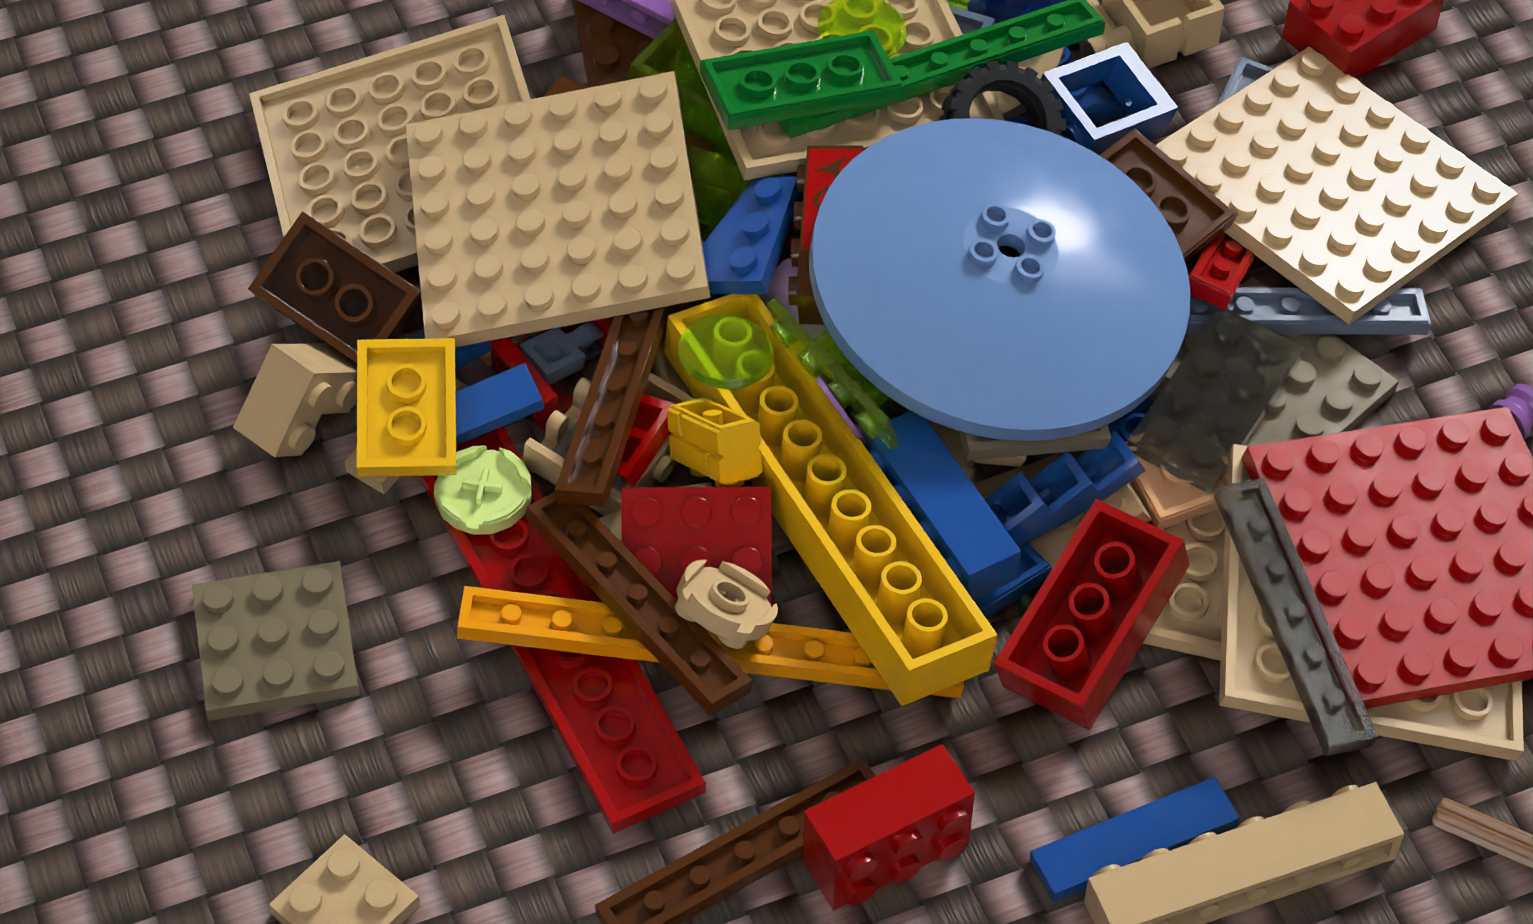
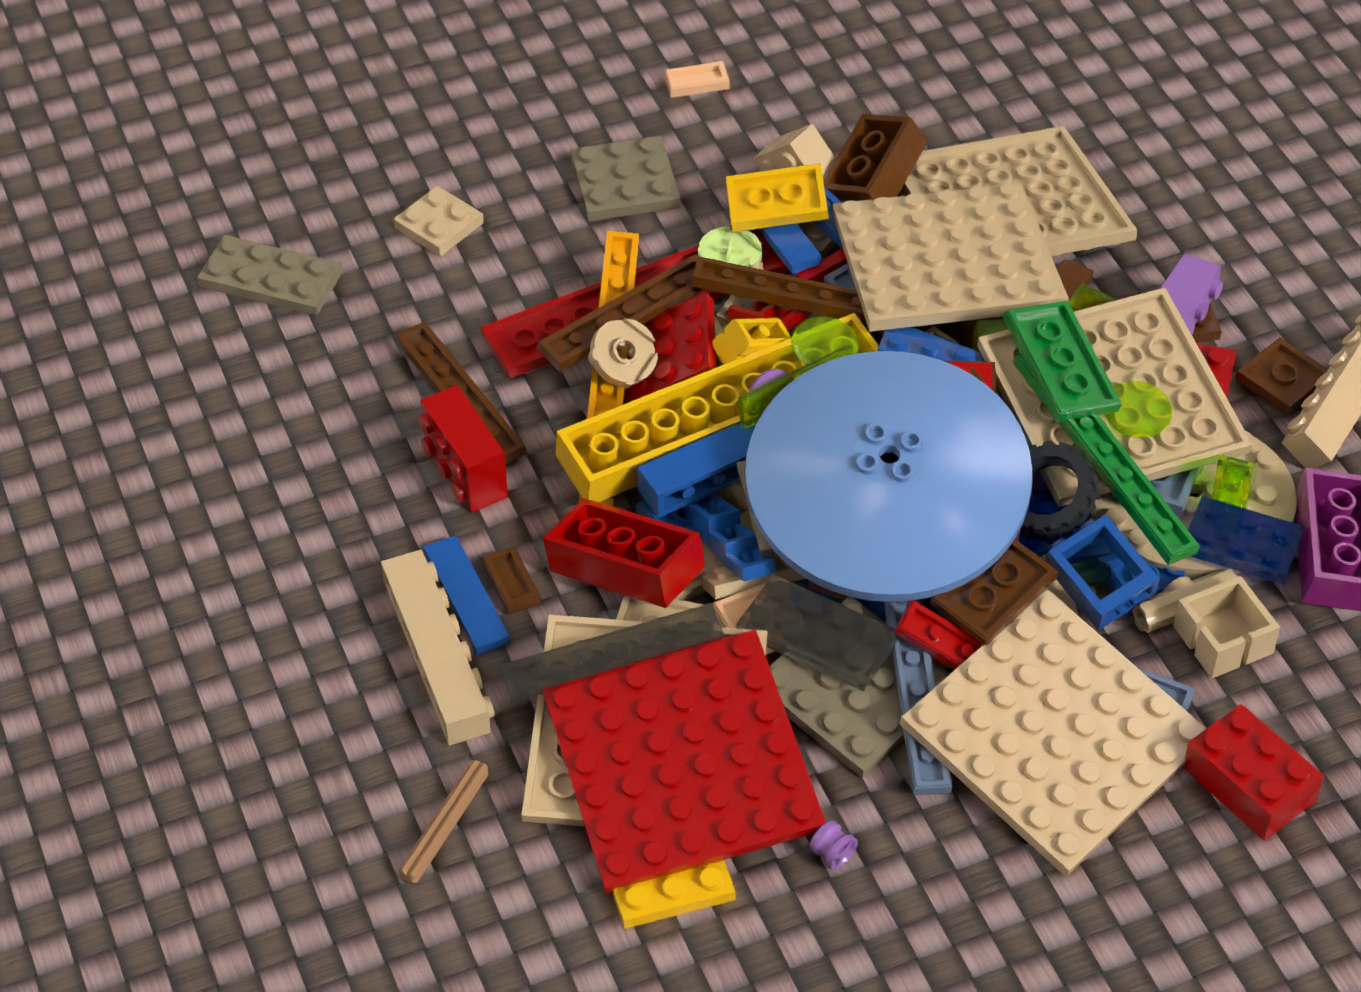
camera: 90 degrees right, 5 degrees down
none -> reddish brown tile [481,546,541,615]
none -> light nougat tile [664,61,730,98]

